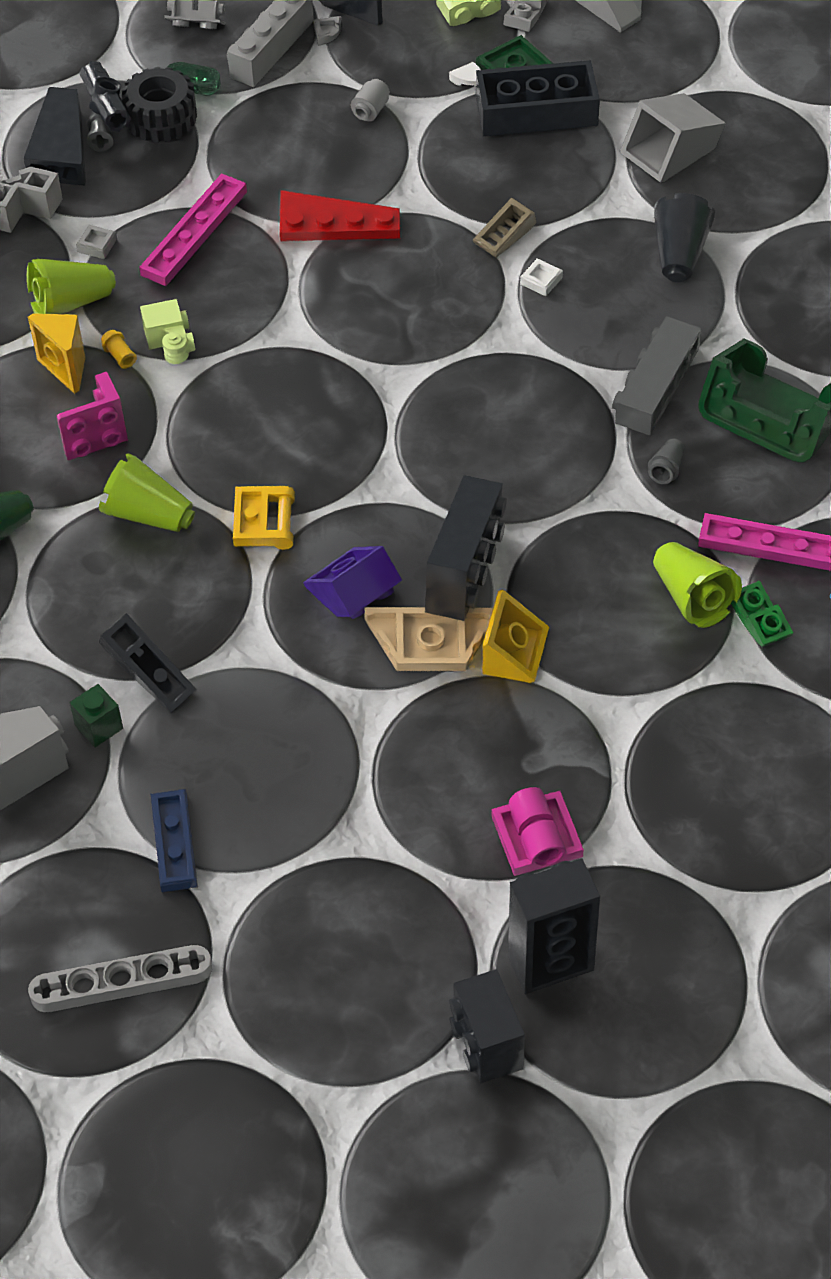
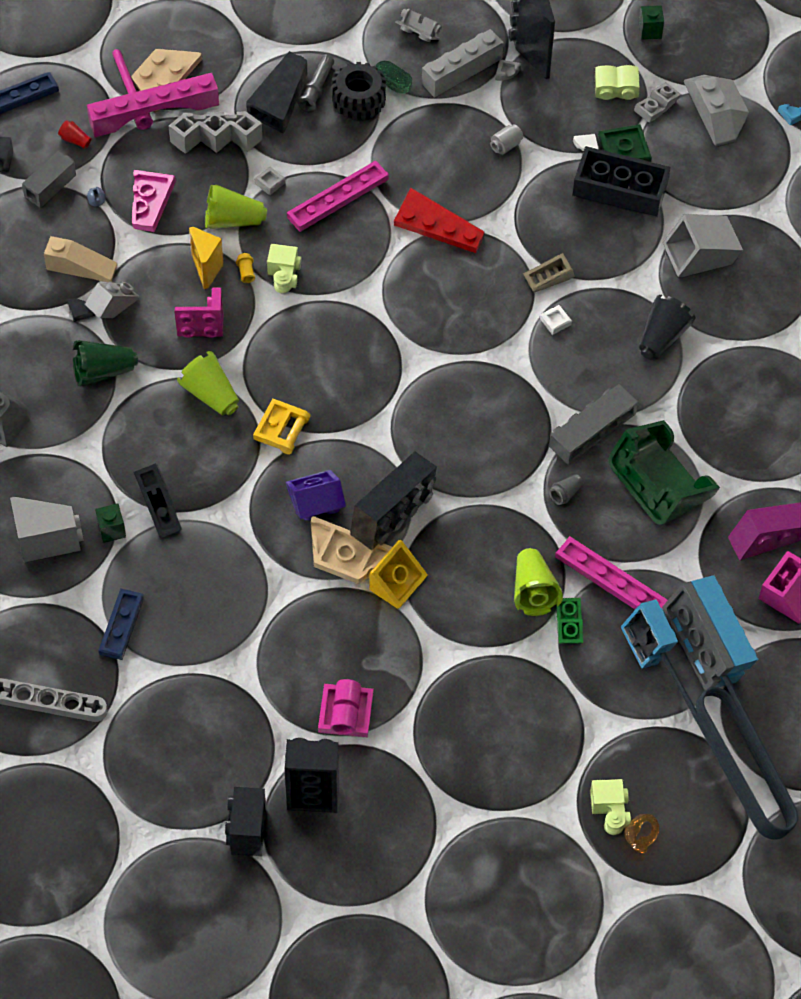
camera: 20 degrees right, 5 degrees up
black piece [80,61,131,132] -> none

